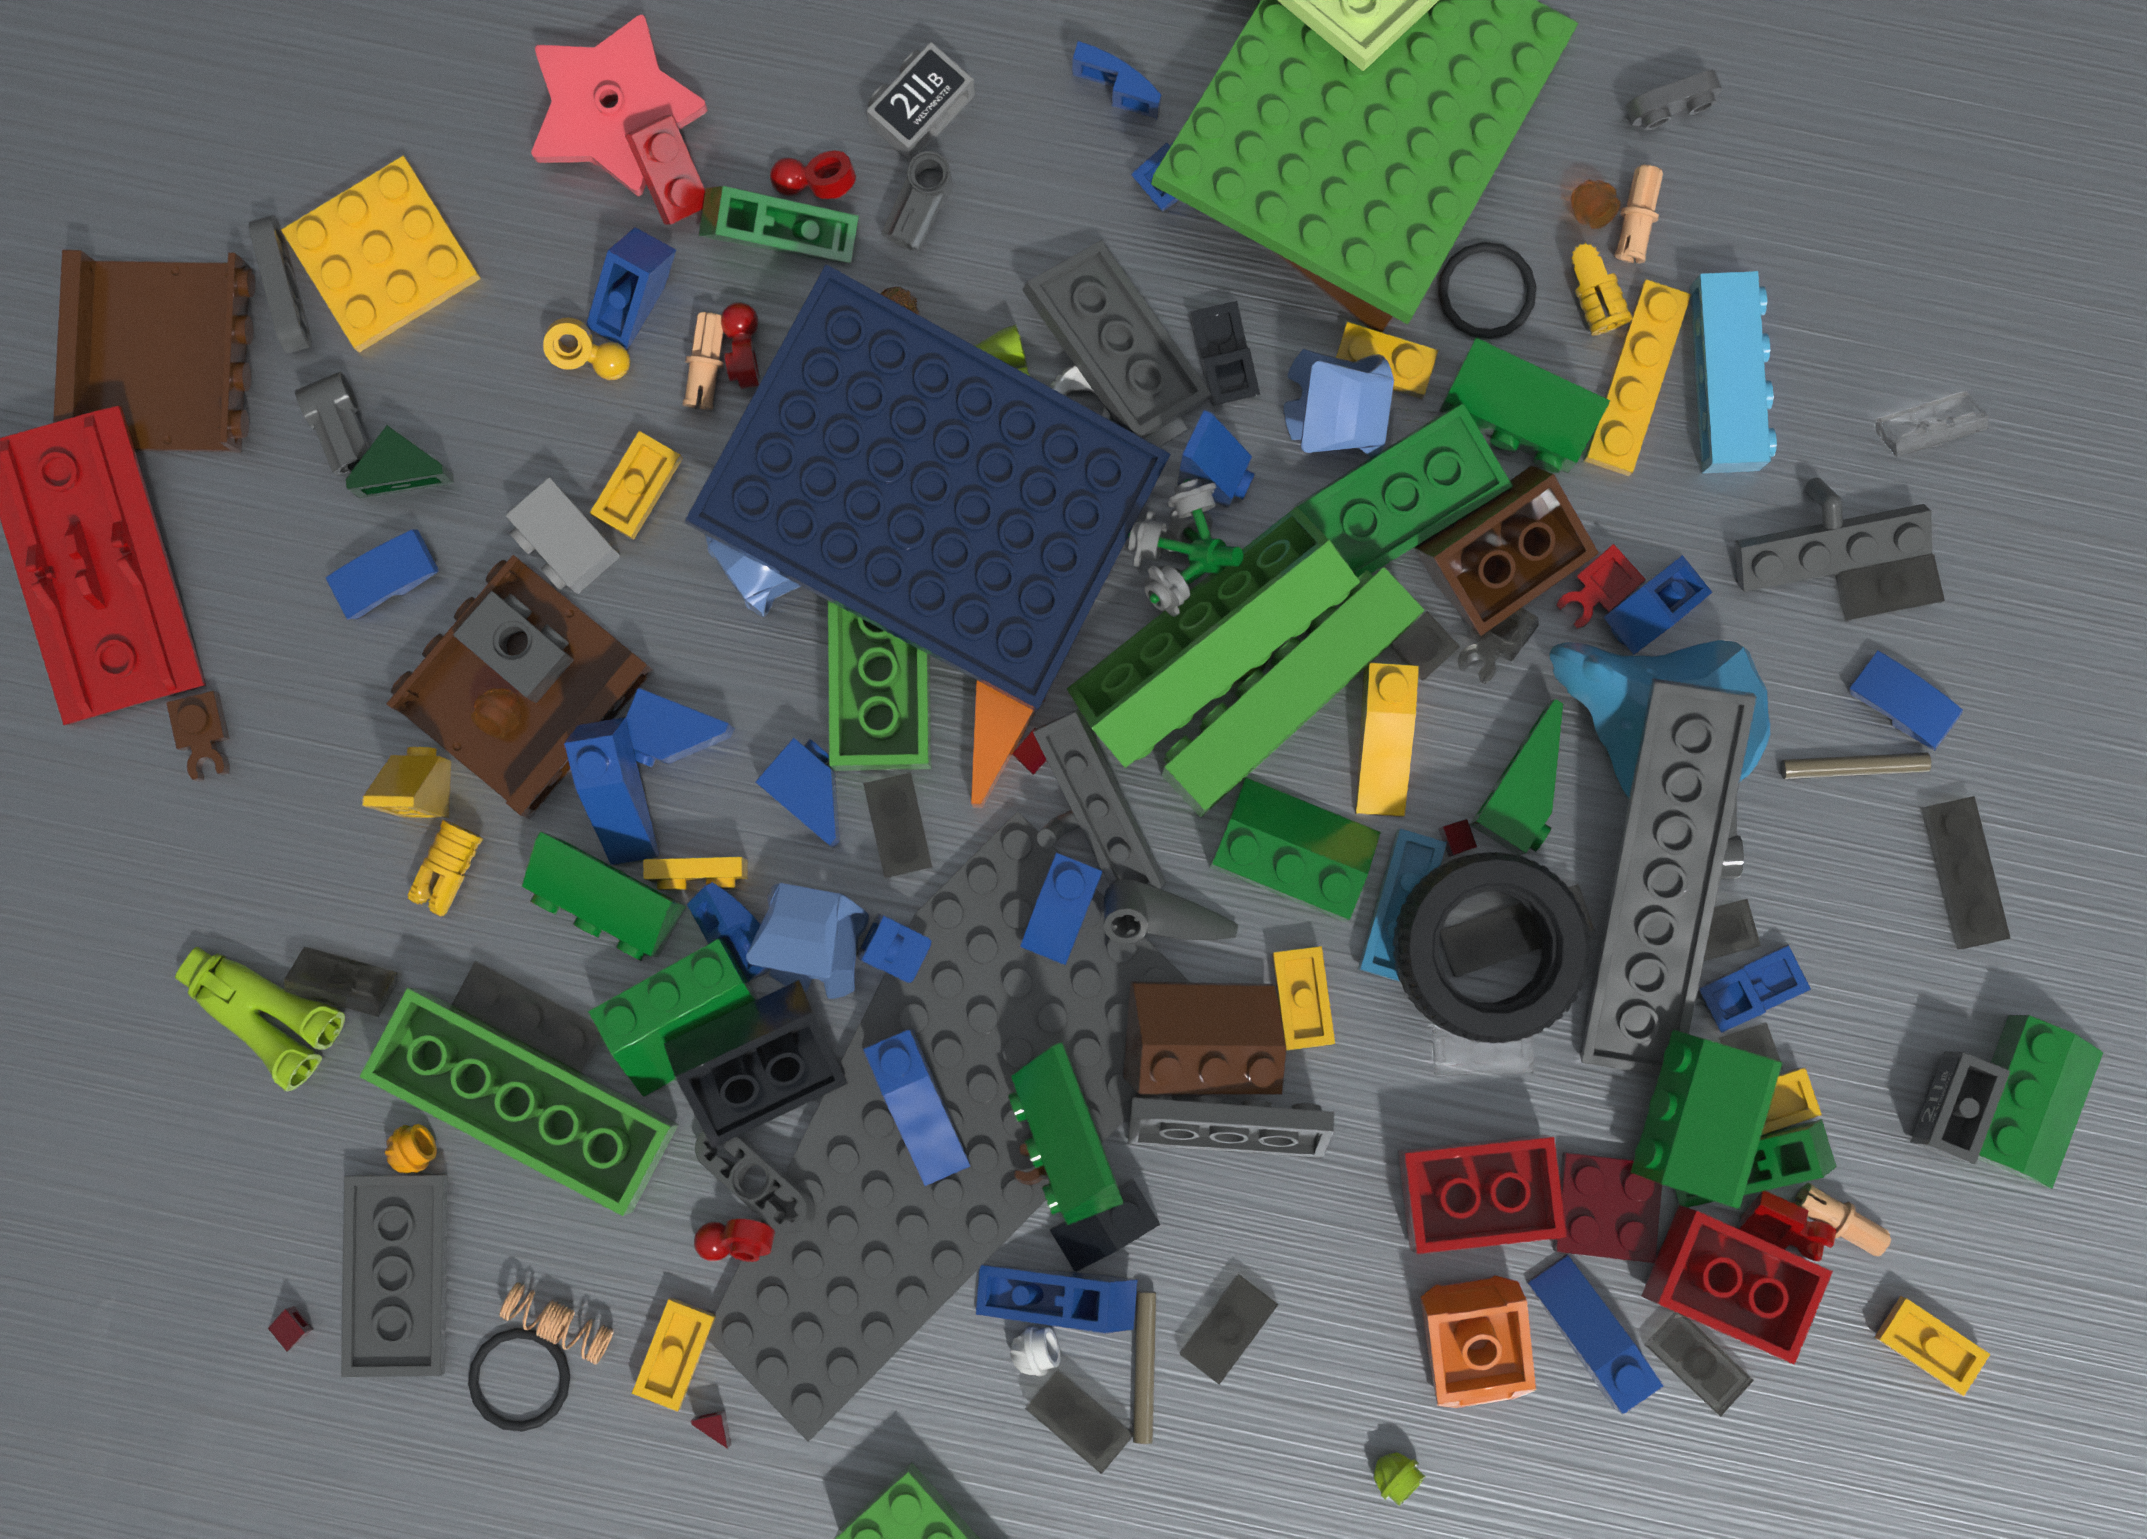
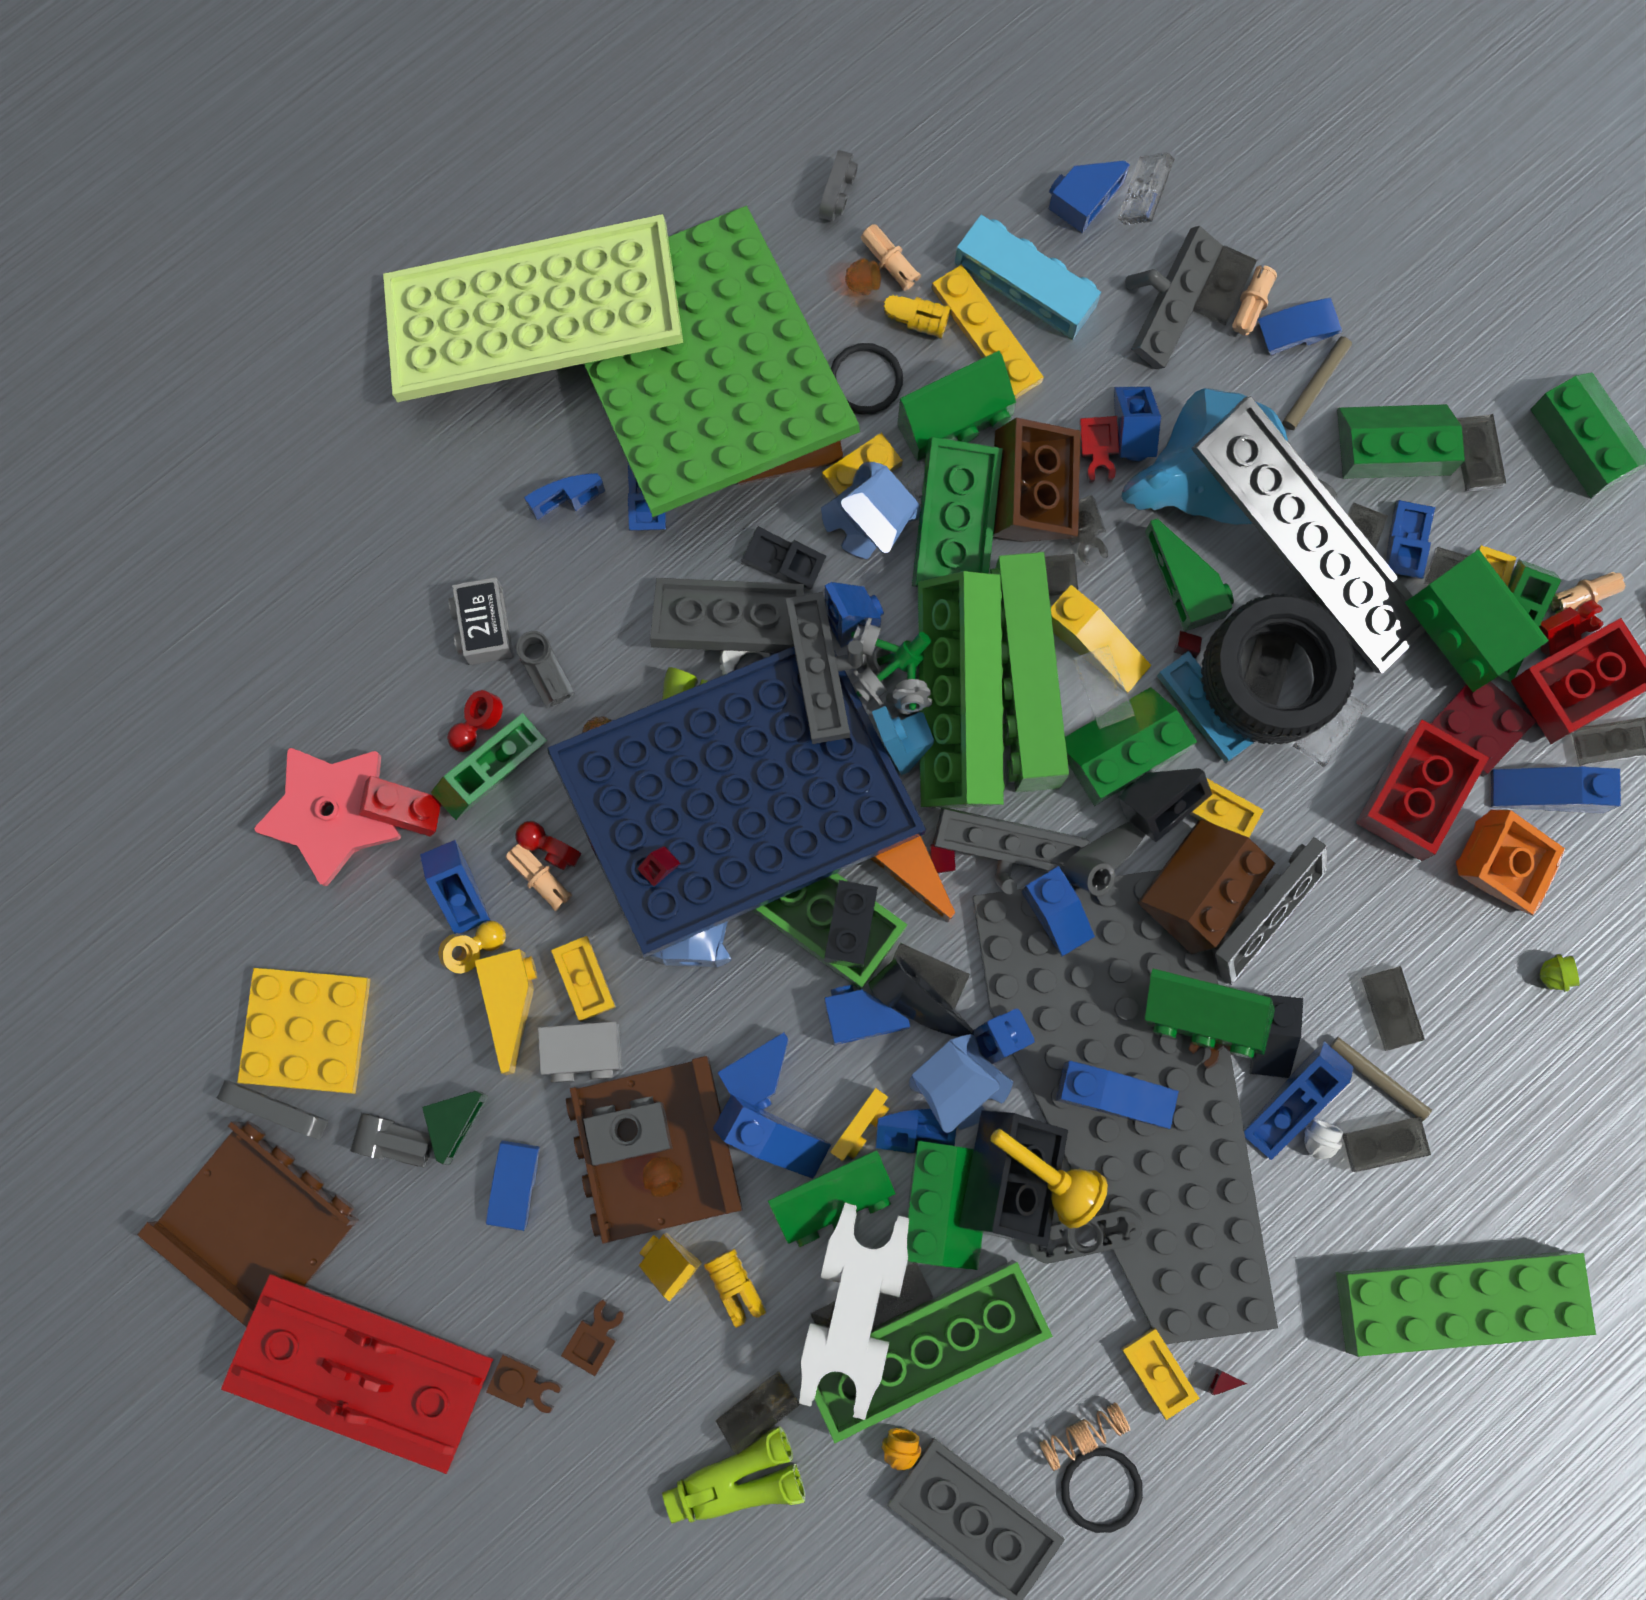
camera: 55 degrees left, 5 degrees down
red plate [694,1219,775,1262] -> none
dark grey brick [1910,1051,2010,1164] -> none
clear smoke plate [1922,796,2011,950] -> none
none -> yellow slope [475,949,537,1075]
none -> reddish brown plate [561,1299,625,1377]
none -> dark red piece [637,846,681,886]
none -> dark grey plate [786,592,863,744]
none -> white piece [799,1203,909,1420]
none -> black brick [824,880,878,969]
none -> black piece [869,956,974,1037]
none -> dark azure slope [872,706,934,775]
none -> yellow piece [991,1129,1108,1228]
none -> blue slope [1048,161,1130,233]
none -> clear plate [1073,645,1135,729]
none -> black slope [1118,768,1212,842]
none -> light nougat axle [1232,265,1277,336]
none -> green slope [1337,404,1465,479]
none -> clear smoke plate [1457,414,1506,492]

